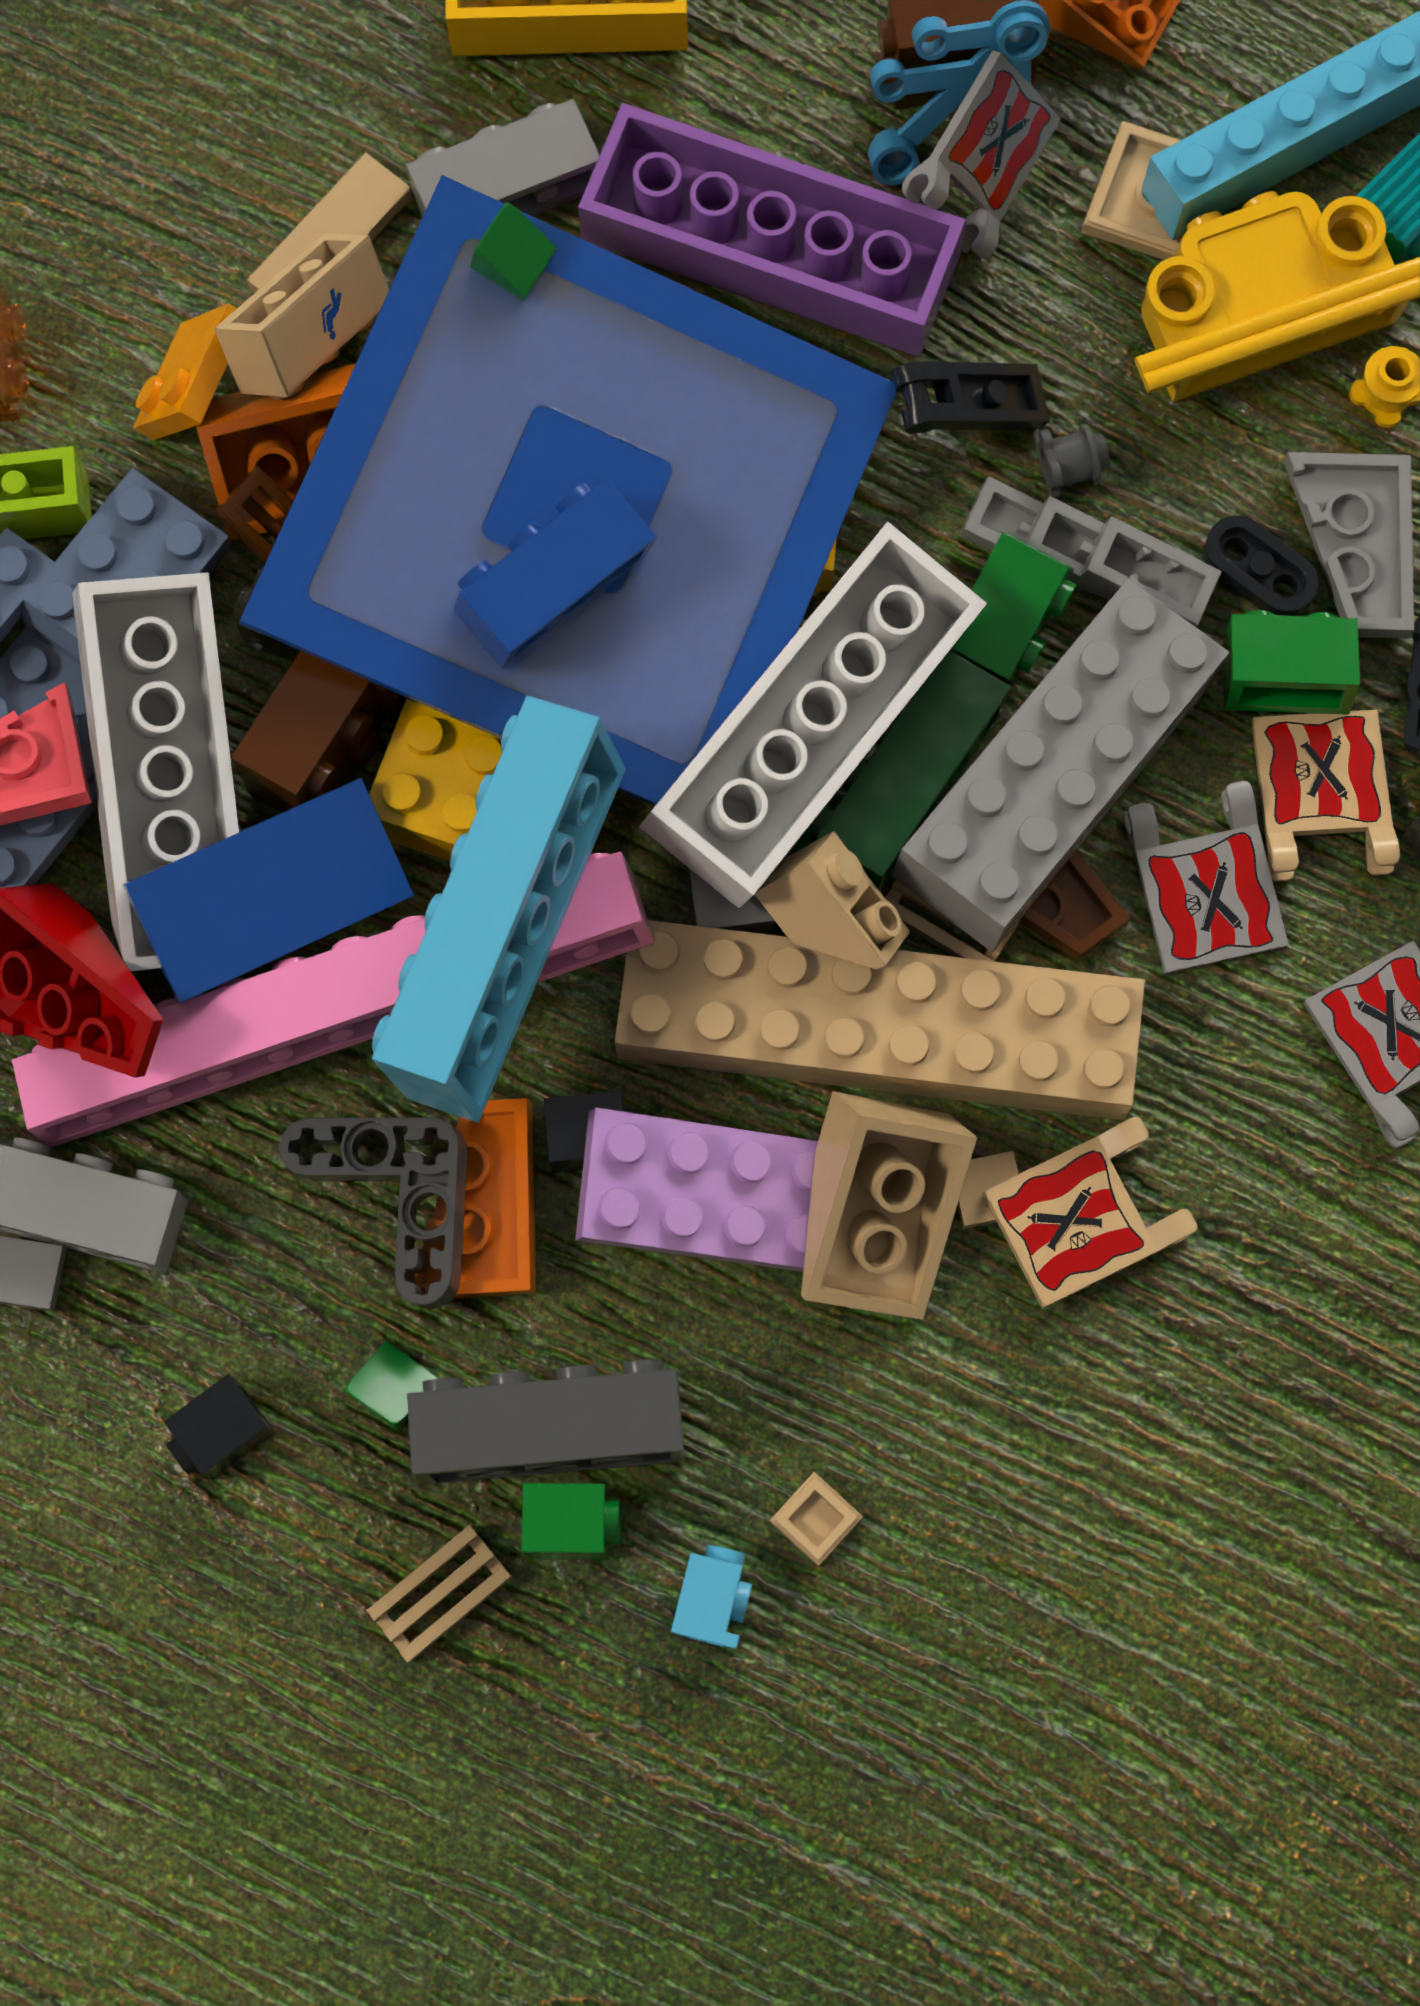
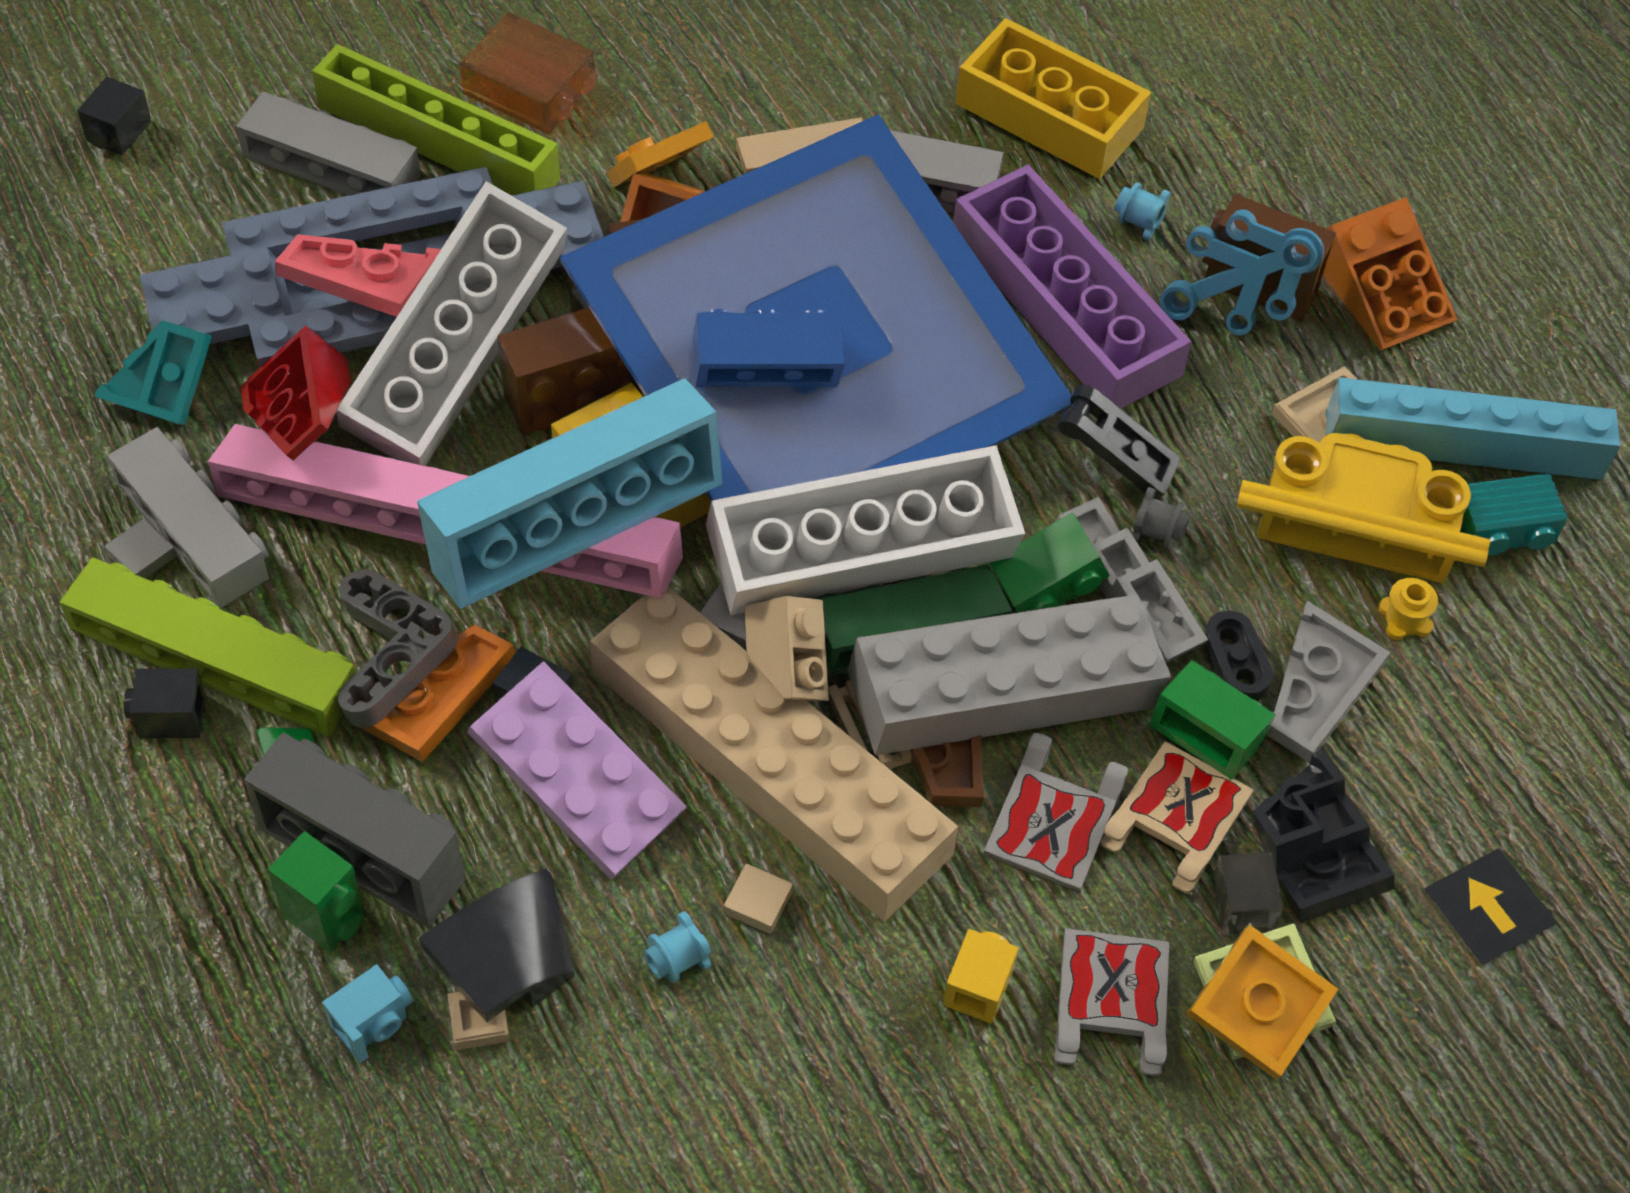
camera: 30 degrees right, 20 degrees down
blue tile [122,778,414,1003] -> none
tan brick [214,233,389,400] -> none
tan tile [366,1525,512,1663] -> none
green slope [470,201,557,301] -> none
tan slope [801,1091,977,1320] -> none
light grey flag [902,50,1061,259] -> none
flag [982,1117,1198,1309] -> none
none -> lime brick [59,557,356,737]
none -> black slope [419,869,575,1023]
none -> medium azure brick [644,911,711,983]
none -> yellow brick [943,929,1019,1024]
none -> medium azure brick [1114,182,1171,241]

